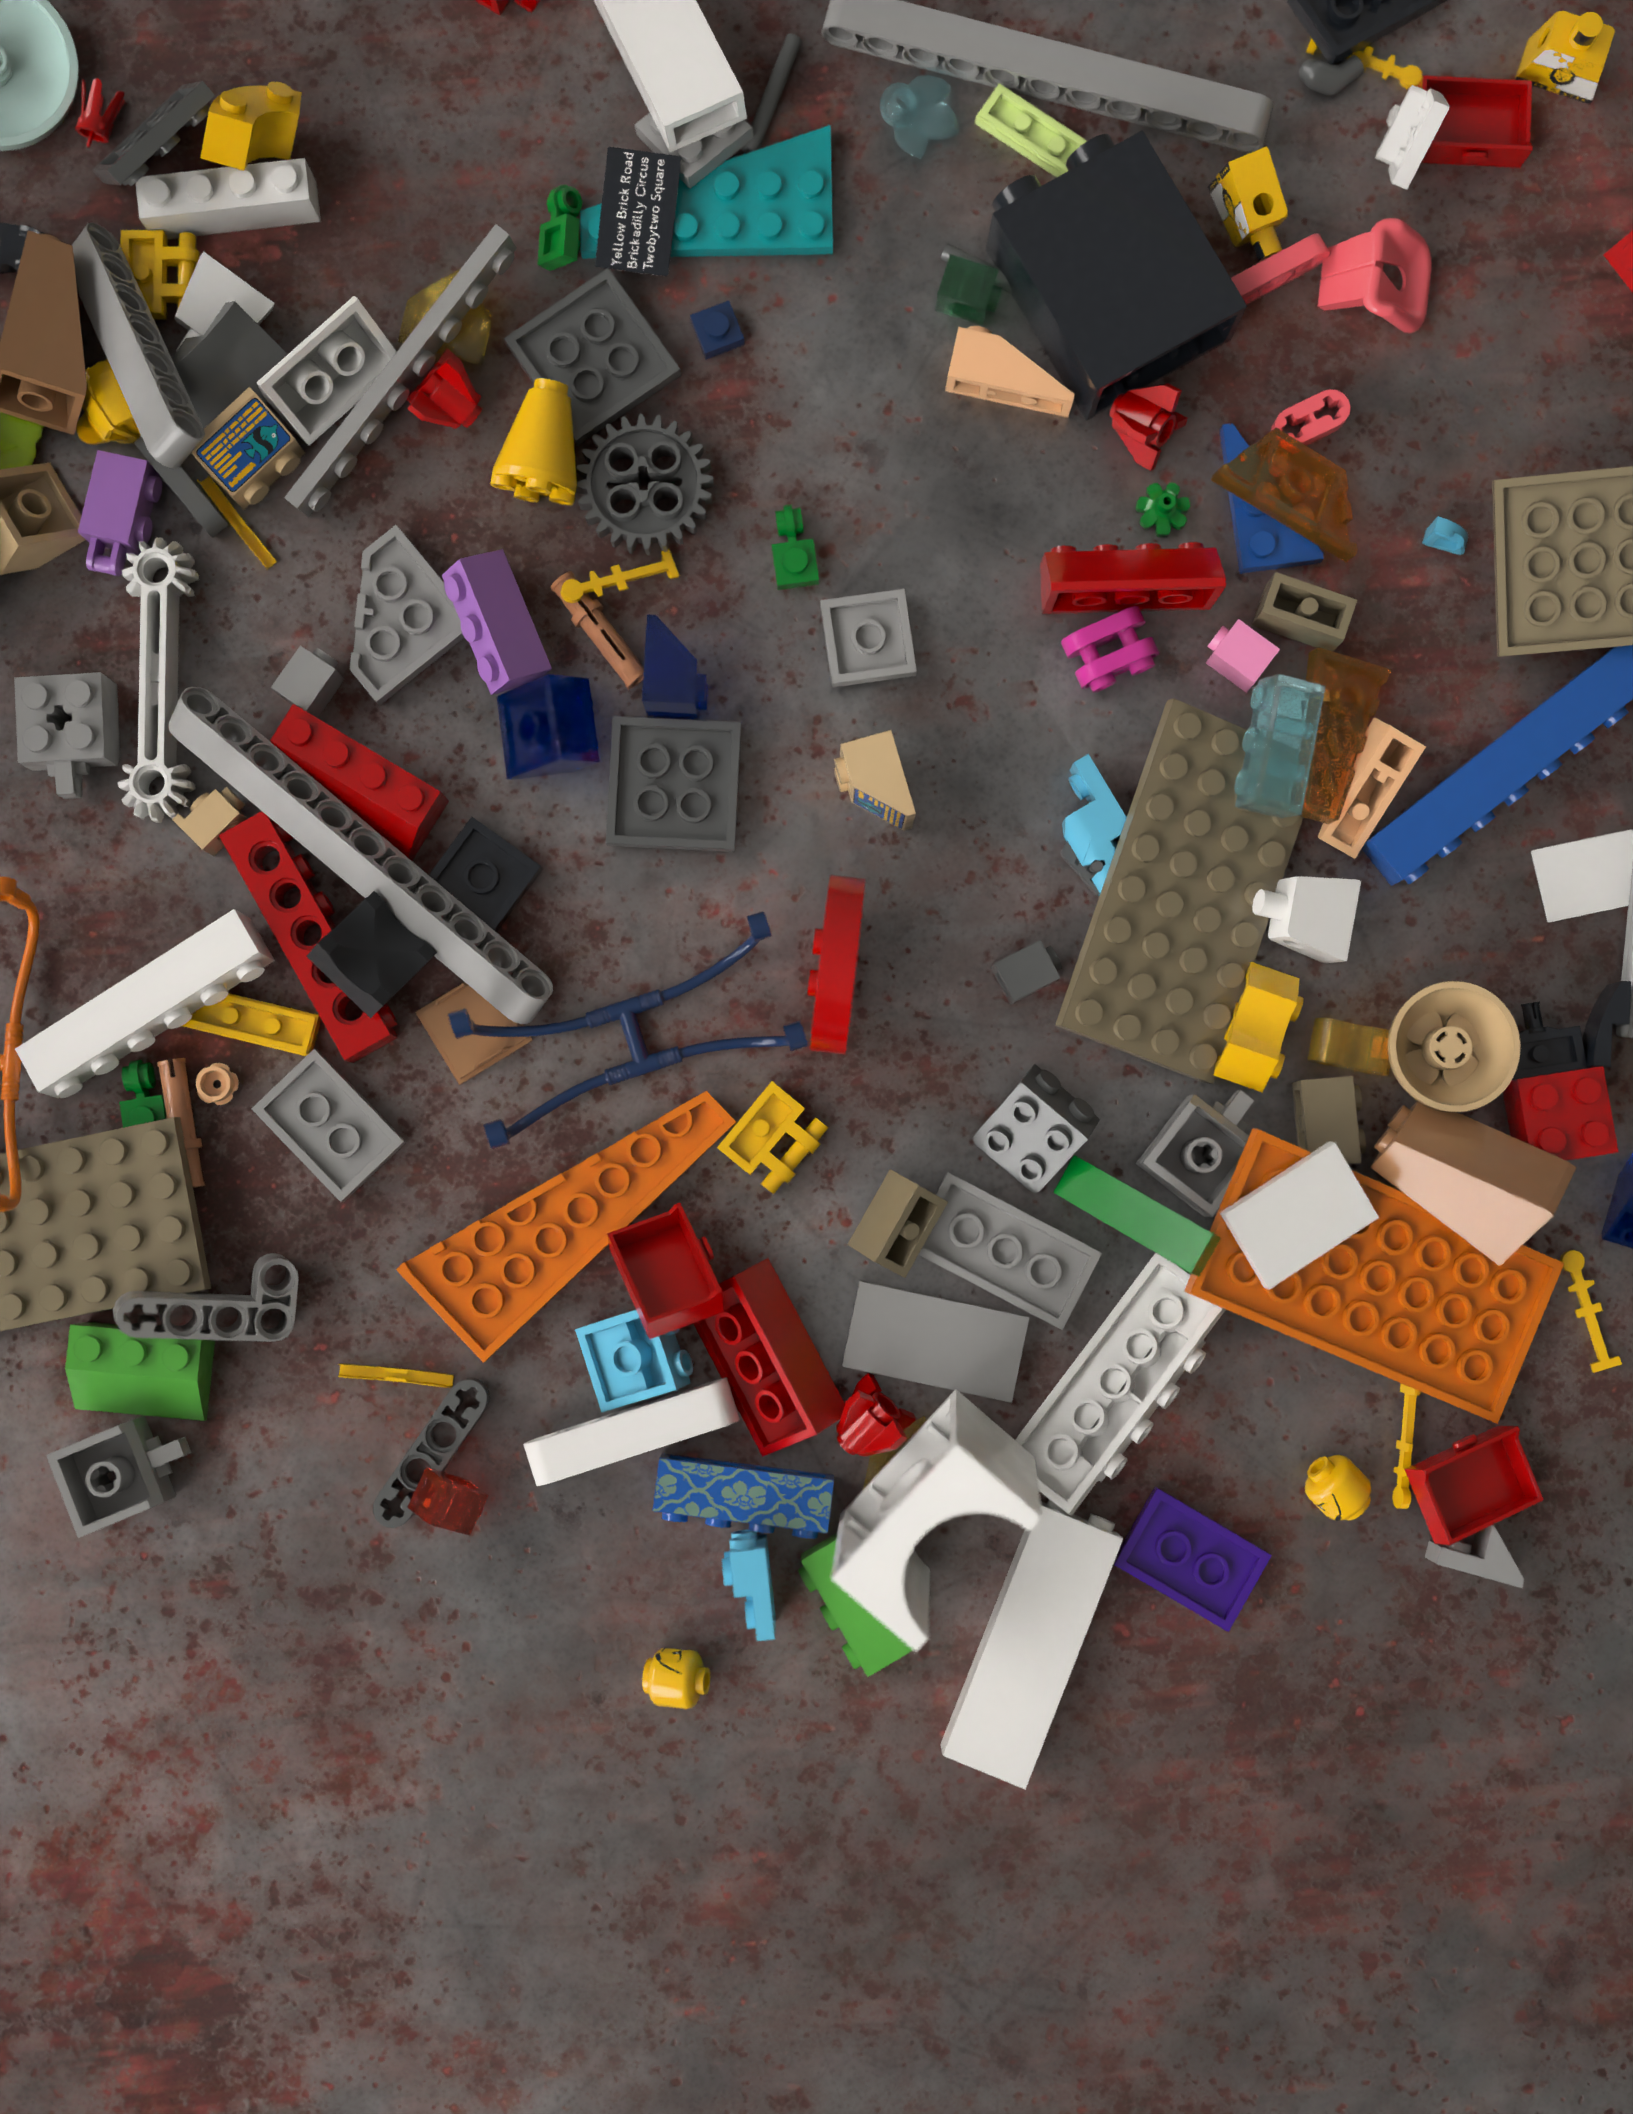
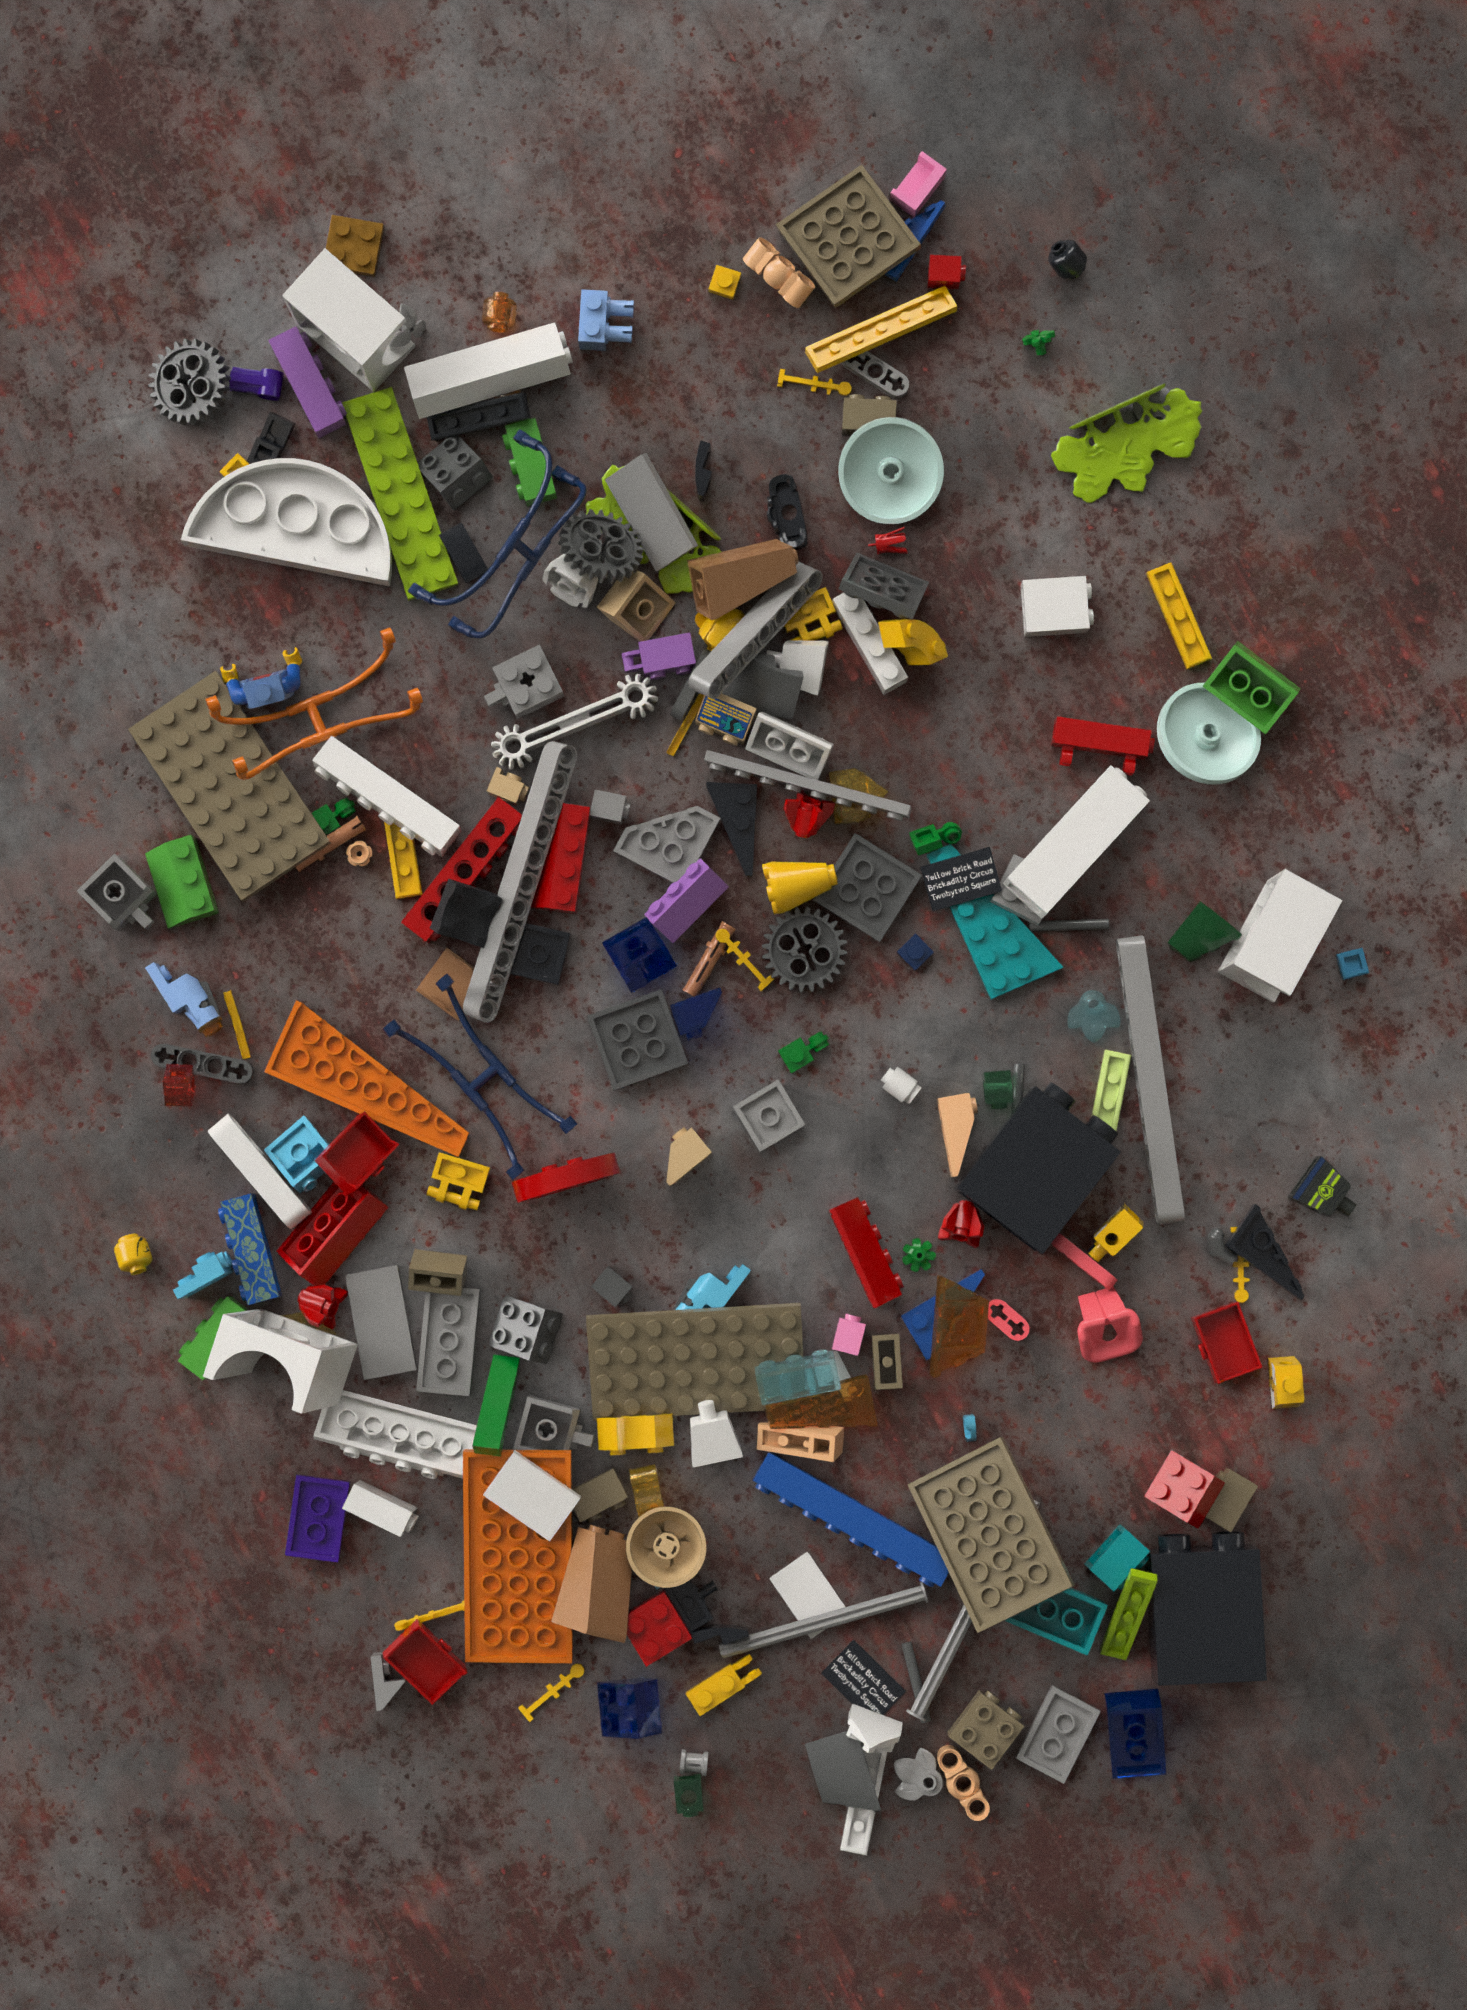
camera: 70 degrees right, 0 degrees up
light grey beam [113,1253,298,1342] -> none
light grey plate [252,1049,406,1202] -> none
white brick [940,1499,1123,1789] -> none
dark pink brick [1061,606,1160,693] -> none
yellow head [1305,1455,1371,1521] -> none
white slope [1375,85,1450,189] -> none
none -> light blue plate [145,962,224,1038]
none -> white brick [342,1480,419,1537]
none -> black wing [706,782,757,877]
none -> white brick [881,1066,922,1104]

